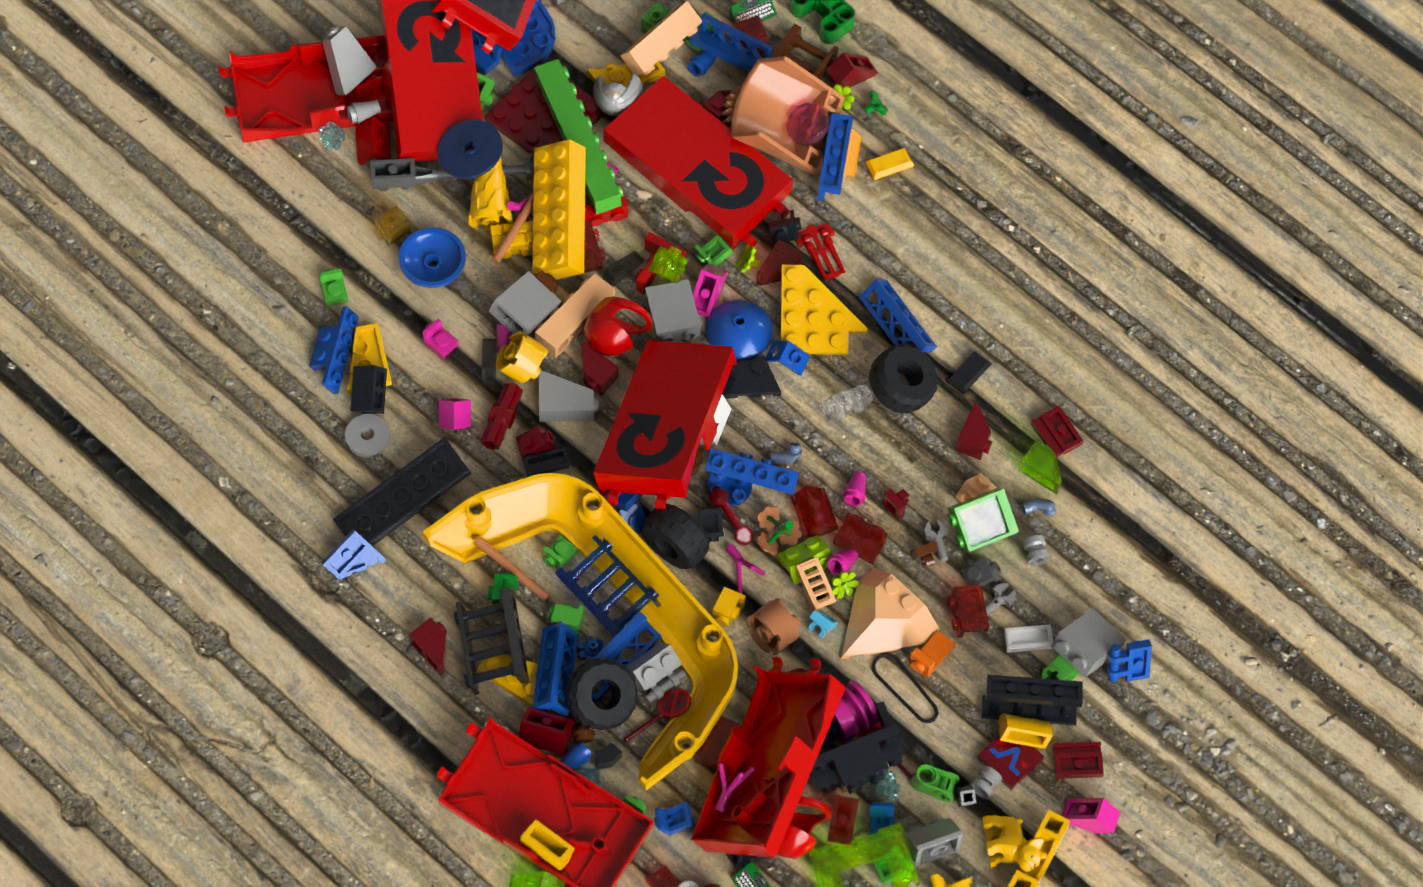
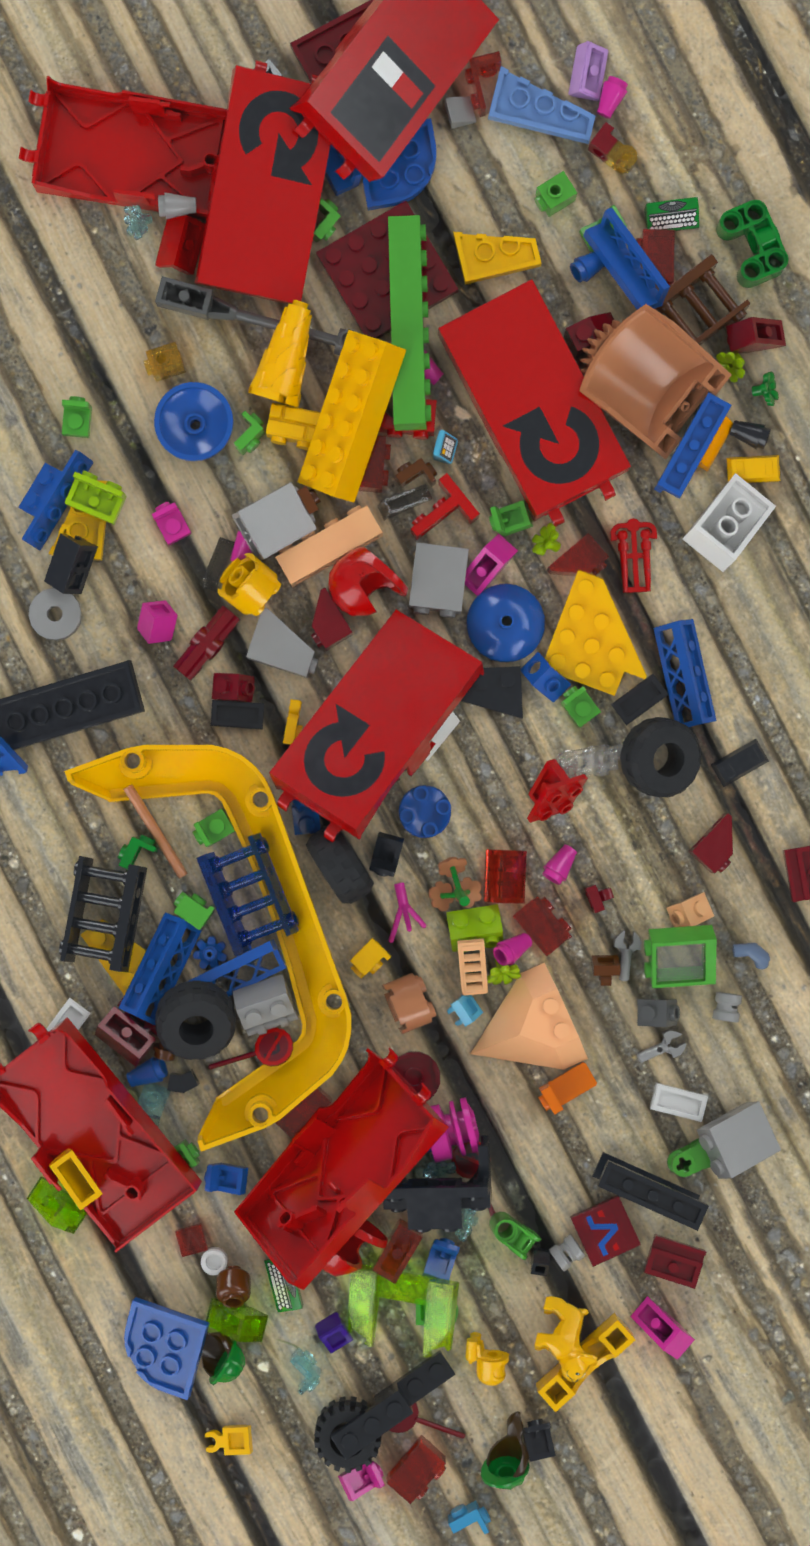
camera: 25 degrees right, 25 degrees up
light grey slope [322,26,377,95] -> none
dark red slope [409,617,447,676] -> none
dark blue piece [438,120,503,179] -> none
nougat bar [491,192,533,264] -> none
dark pink plant [507,197,531,221] -> none
light grey hair [593,74,644,117] -> none
light nougat brick [620,1,703,76] -> none
clear neon green brick [649,246,689,283] -> none
blue bracket [705,449,799,494] -> none
dark red bar [710,488,753,546] -> none
dark pink plant [715,763,754,812] -> none
black bracket [769,210,802,244] -> none
sand blue arm [770,442,802,465] -> none
clear pink tile [786,103,829,146] -> none
black piece [872,653,939,723] -> none
light grey slope [904,818,963,867] -> none
clear red bracket [947,585,989,638] -> none
yellow brick [999,713,1053,749] -> none
clear neon green slope [1019,441,1062,495] -> none
blue plate [1107,639,1152,682] -> none
none -> lime bracket [65,470,127,525]
none -> bright green bracket [234,411,265,455]
none -> yellow plate [283,699,303,745]
none -> reddish brown bracket [395,458,437,488]
none -> slope [433,430,458,464]
none -> red bracket [527,759,588,823]
none -> bright green bracket [561,685,601,728]
none -> black tile [611,674,669,726]
none -> white slope [683,473,776,572]
none -> black cone [730,420,771,450]

